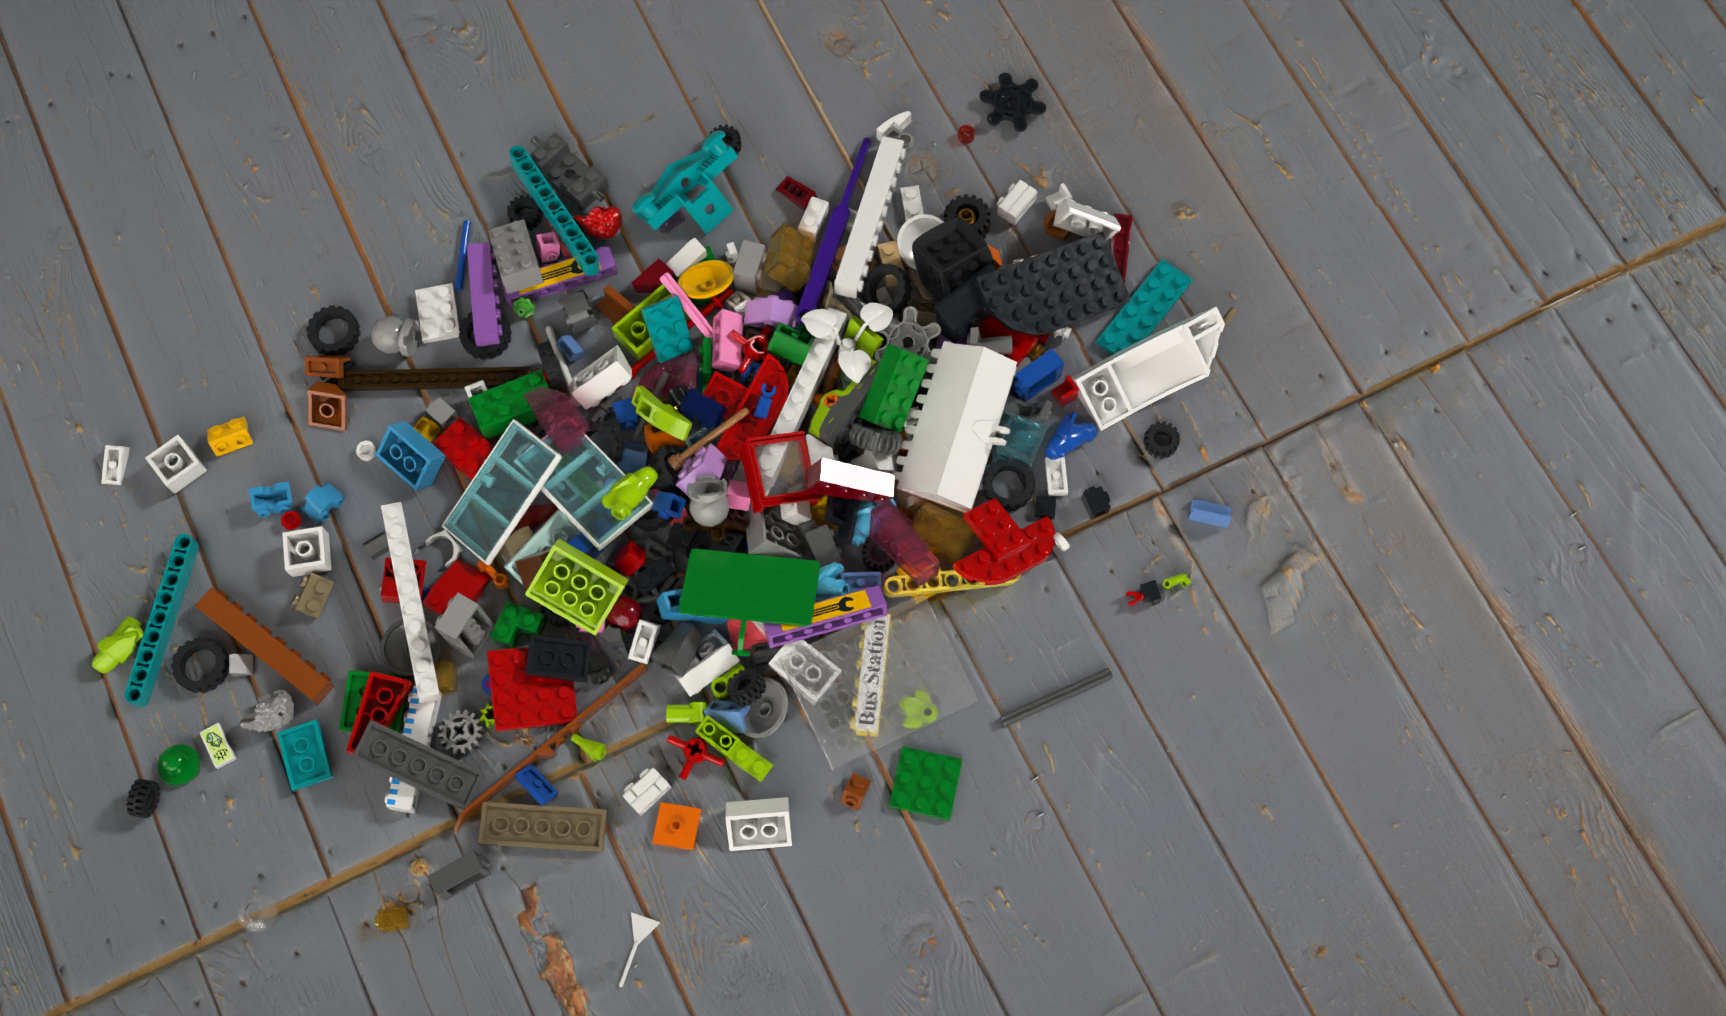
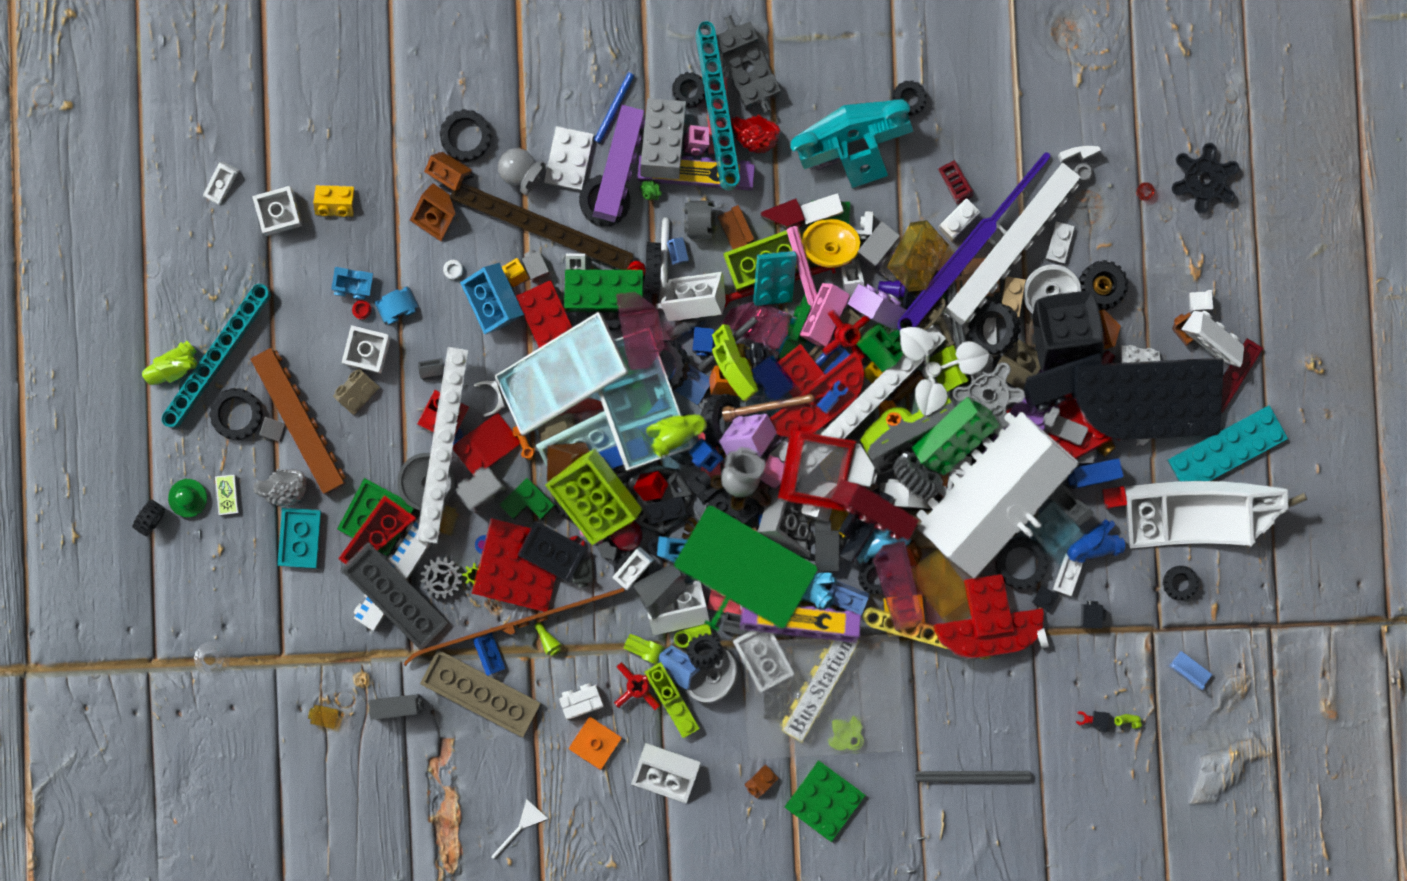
camera: 25 degrees right, 15 degrees up
white brick [996,180,1038,226] -> none

